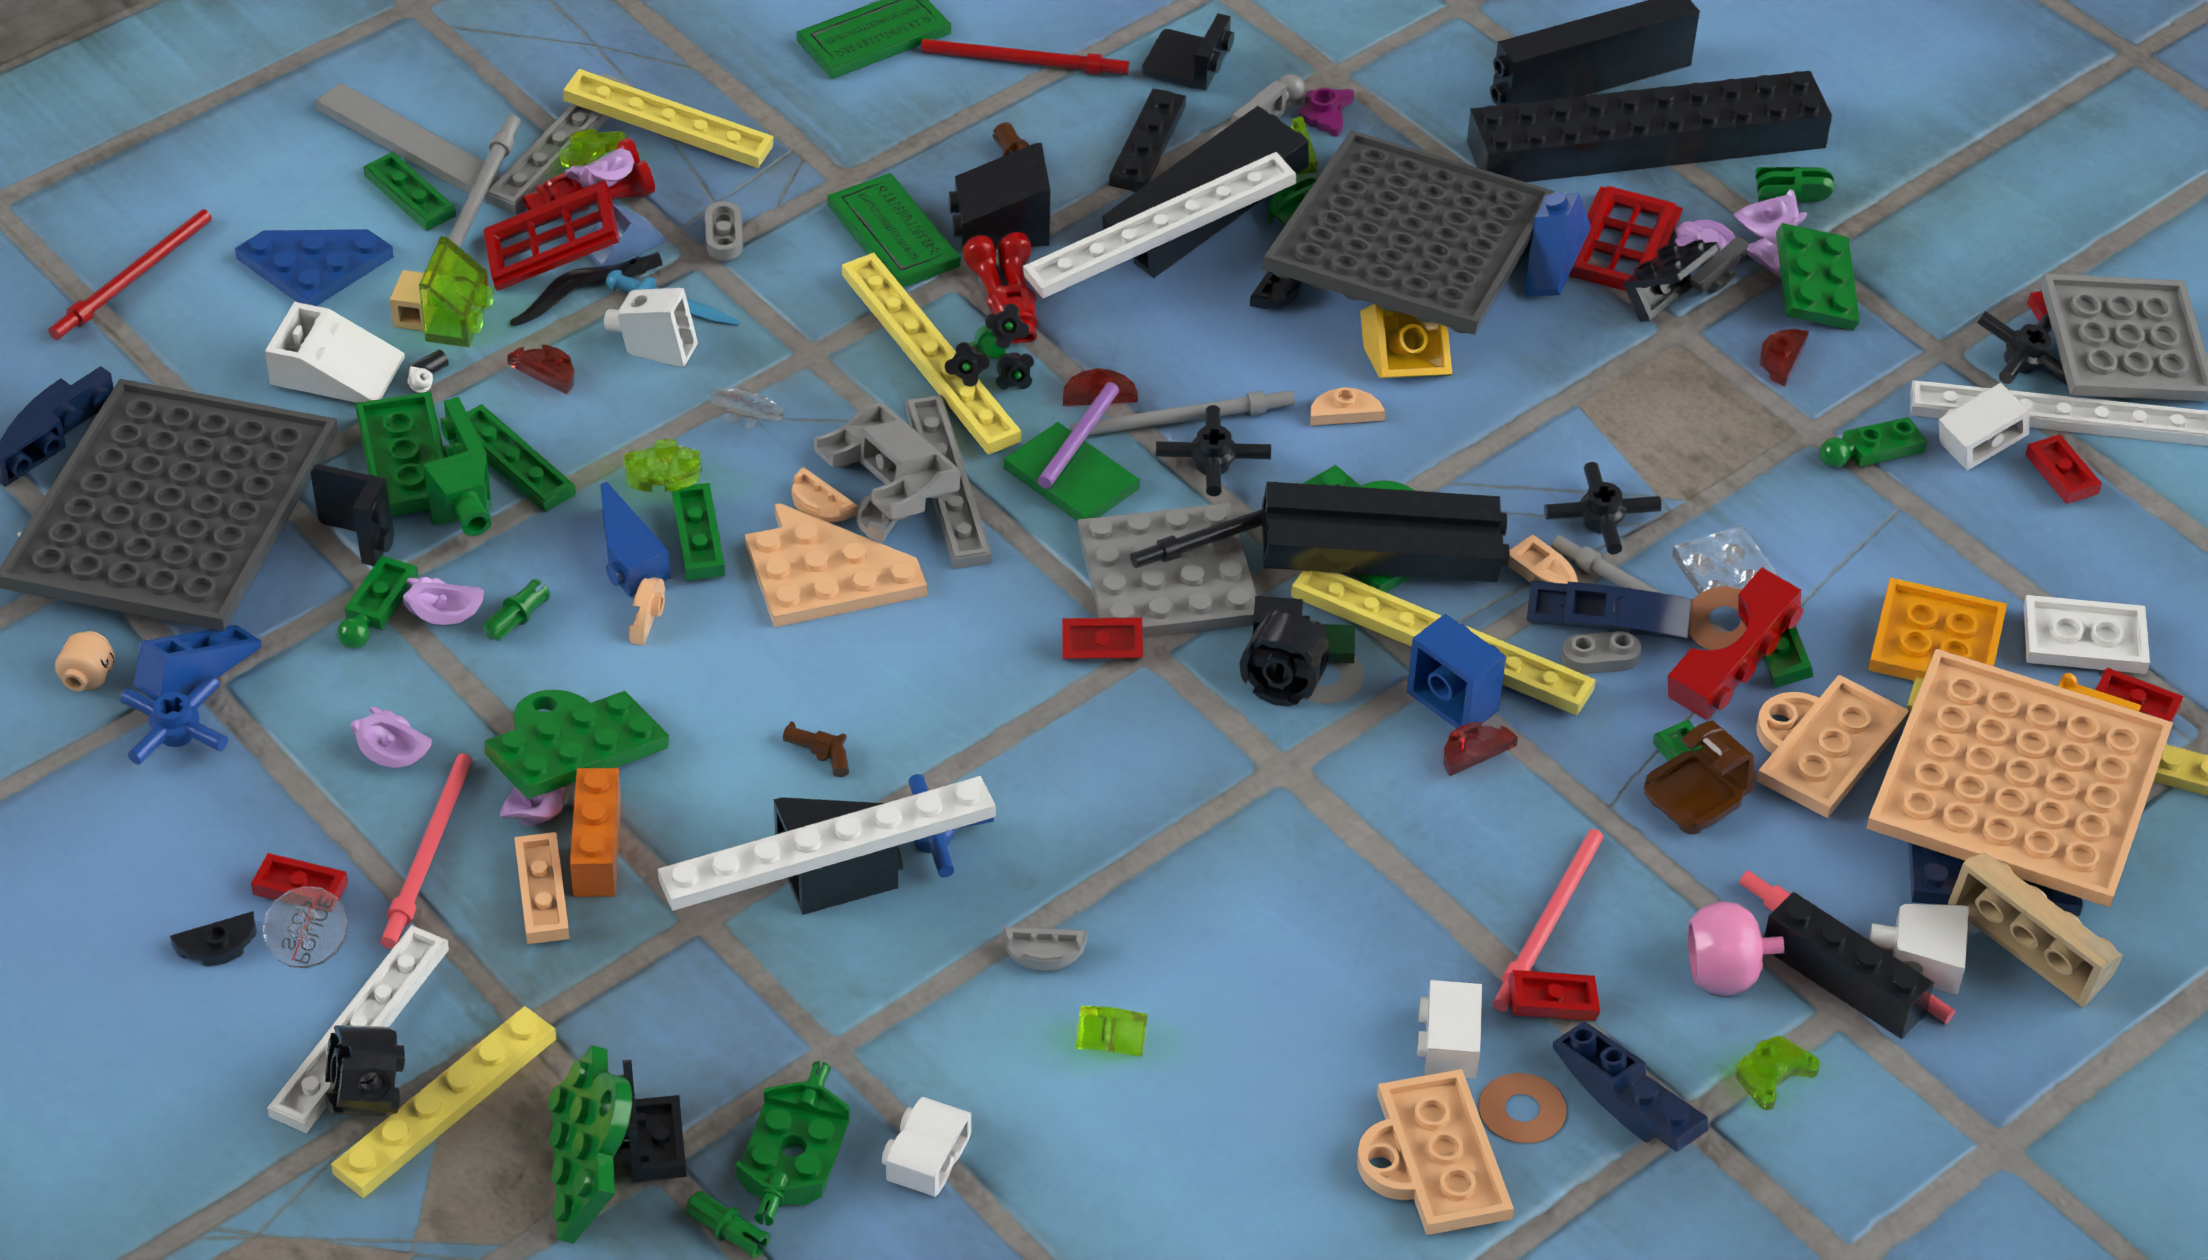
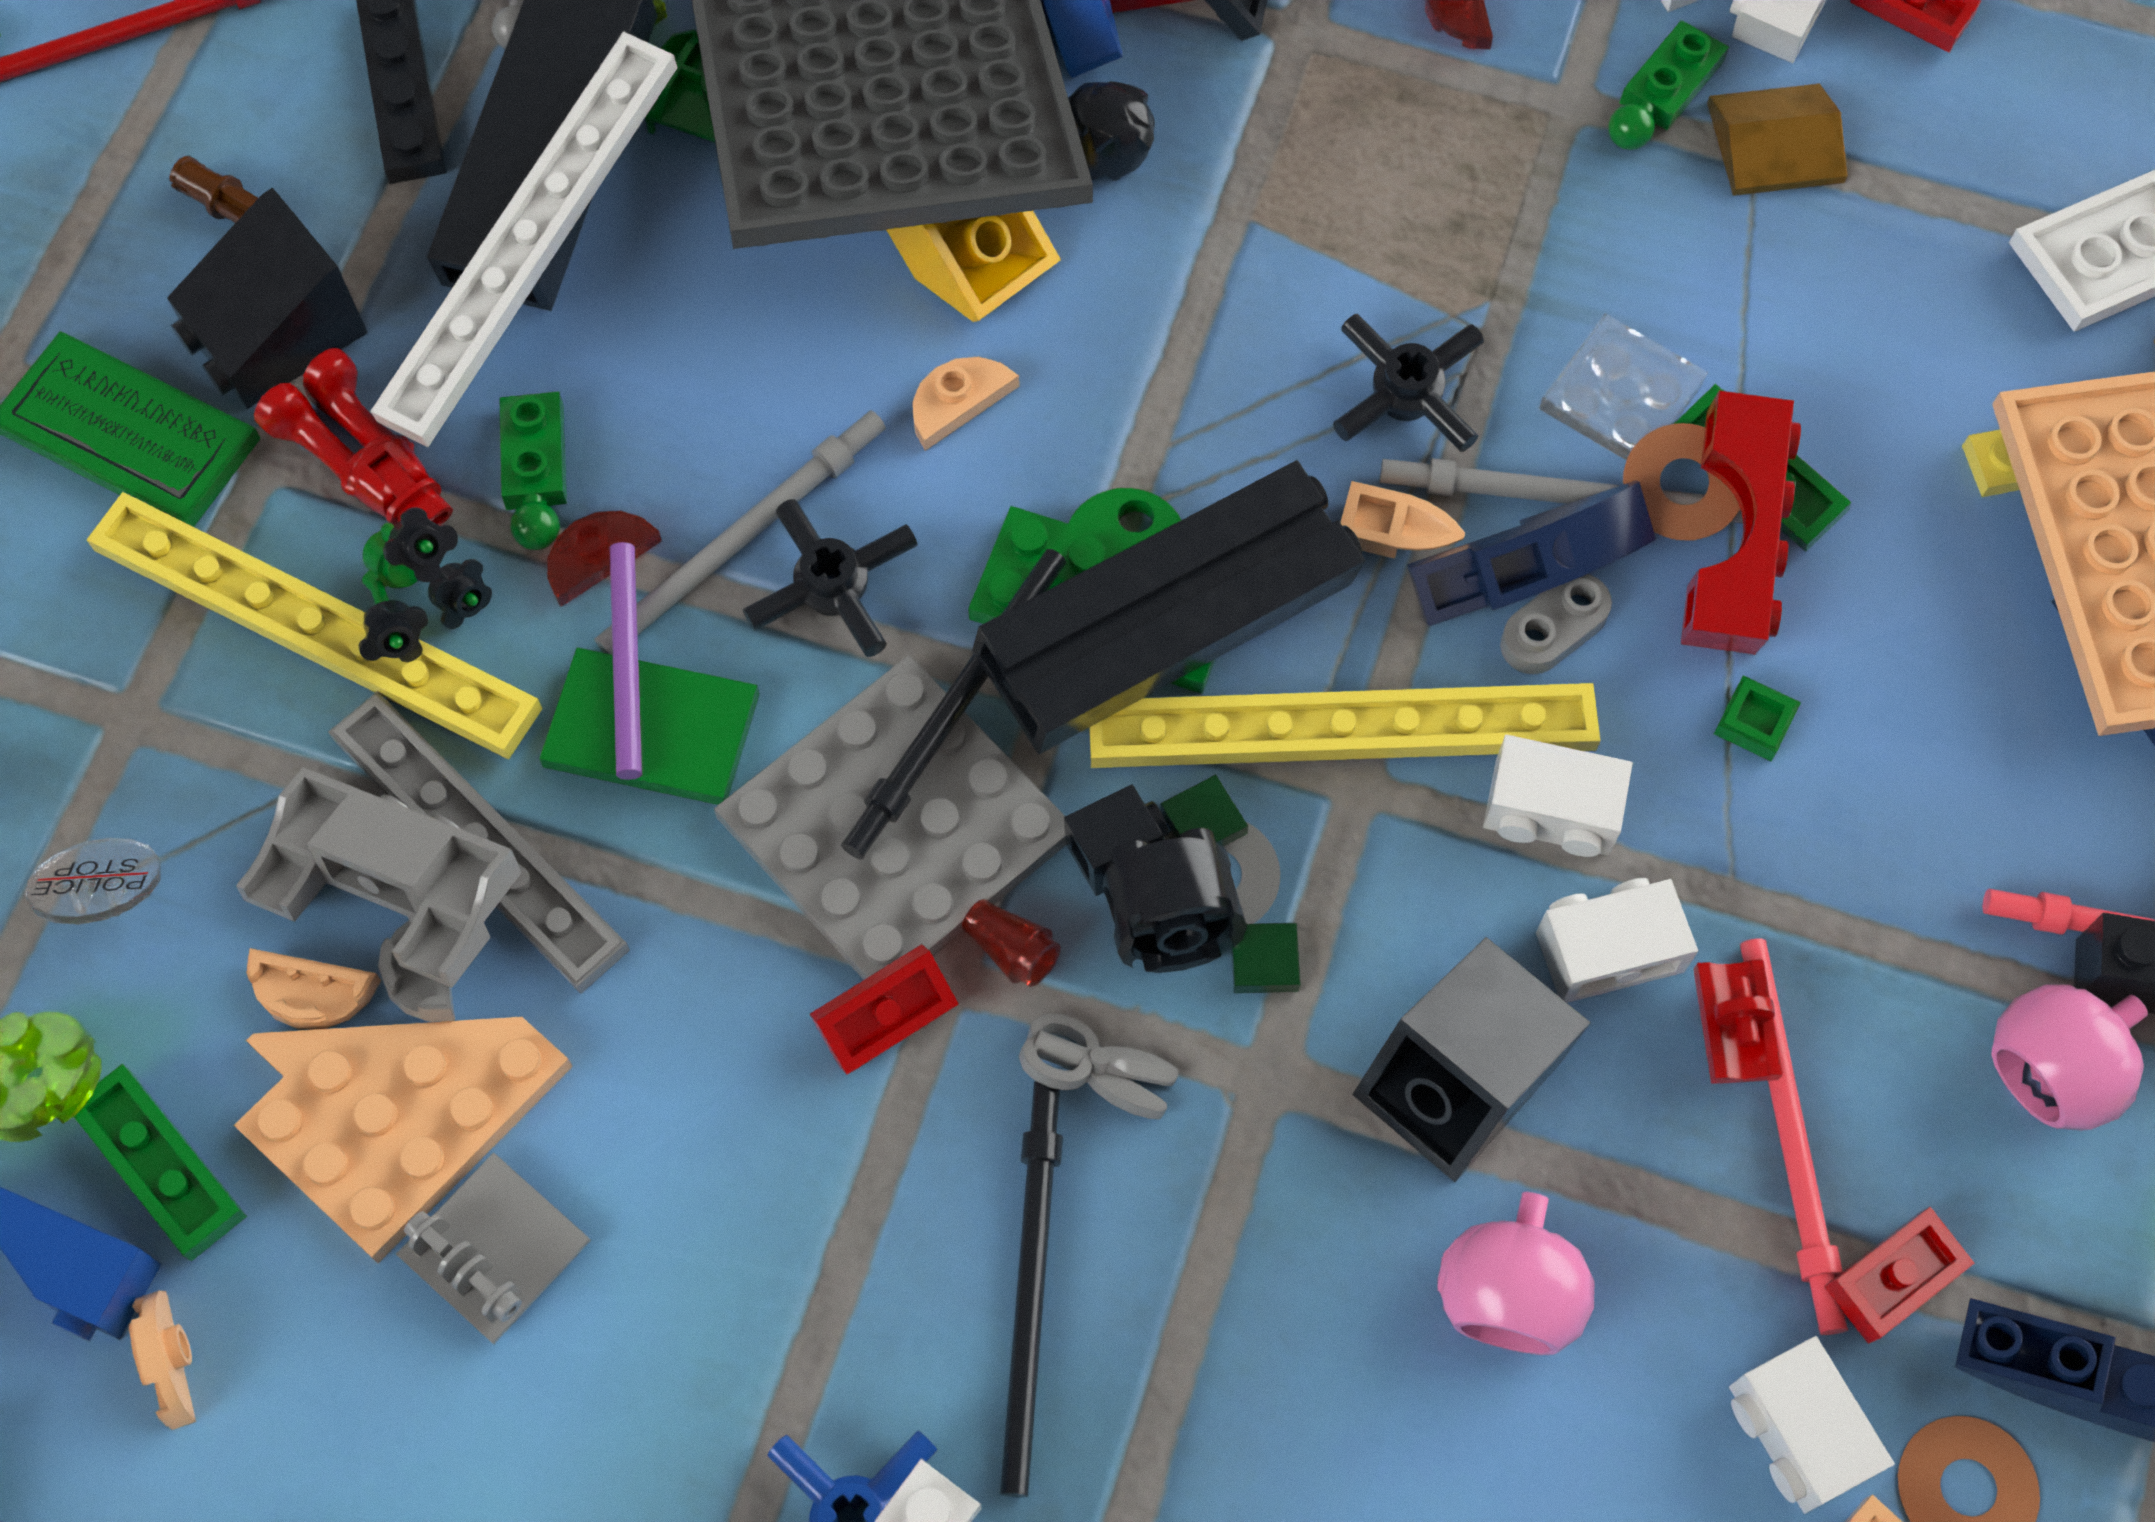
camera: 30 degrees left, 20 degrees up
reddish brown piece [783,721,849,777] -> none
black plate [1250,271,1302,309] -> none
blue brick [1407,613,1506,736] -> none
clear red plate [1443,722,1518,776] -> none
reddish brown piece [1644,720,1755,834] -> none
light nougat plate [1756,675,1910,819] -> none
light orange plate [1868,577,2007,681] -> none
none -> light grey hinge [396,1152,591,1344]
none -> green plate [499,391,567,550]
none -> clear red cone [962,899,1061,987]
none -> black bar [1000,1081,1063,1497]
none -> light grey piece [1019,1014,1178,1119]
none -> black hair [1068,81,1155,181]
none -> dark green tile [1231,923,1301,993]
none -> slope [1352,937,1591,1182]
none -> bright pink piece [1437,1192,1595,1355]
none -> white brick [1483,734,1633,857]
none -> white brick [1536,878,1698,1003]
none -> red hips [1693,959,1783,1084]
none -> pearl gold slope [1707,83,1847,196]

